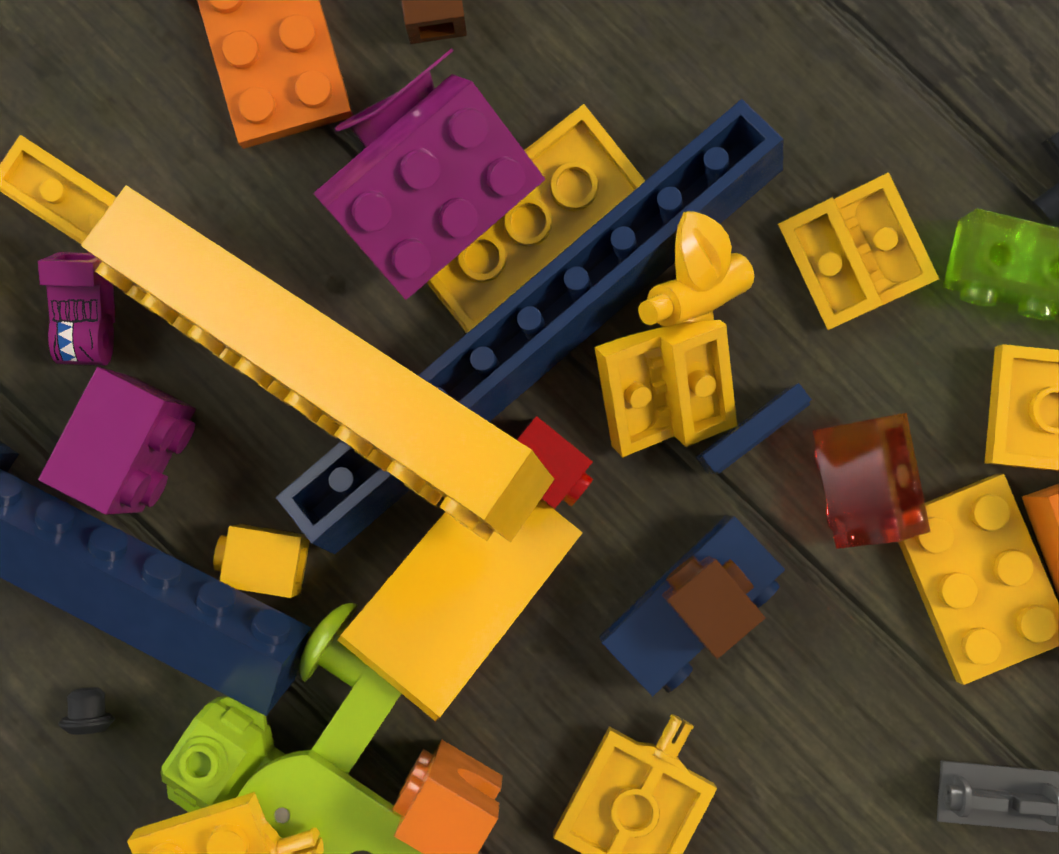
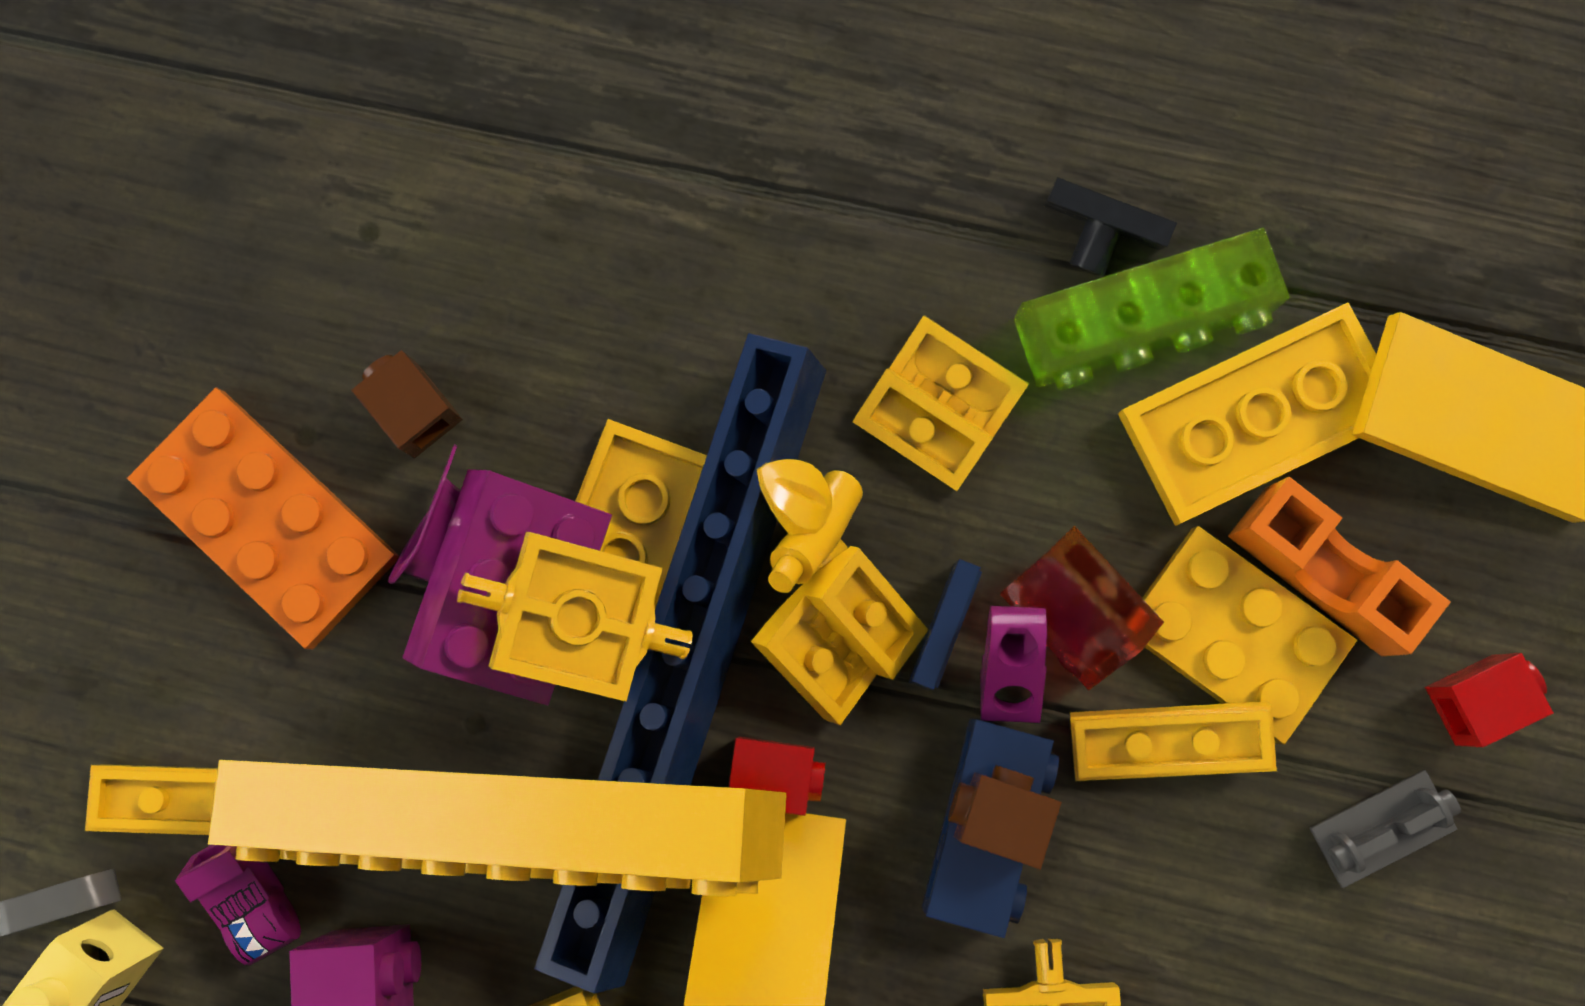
camera: 30 degrees left, 5 degrees down
none -> yellow plate [457,532,692,702]
none -> magenta leg [980,606,1047,723]
none -> yellow tile [1070,701,1277,781]

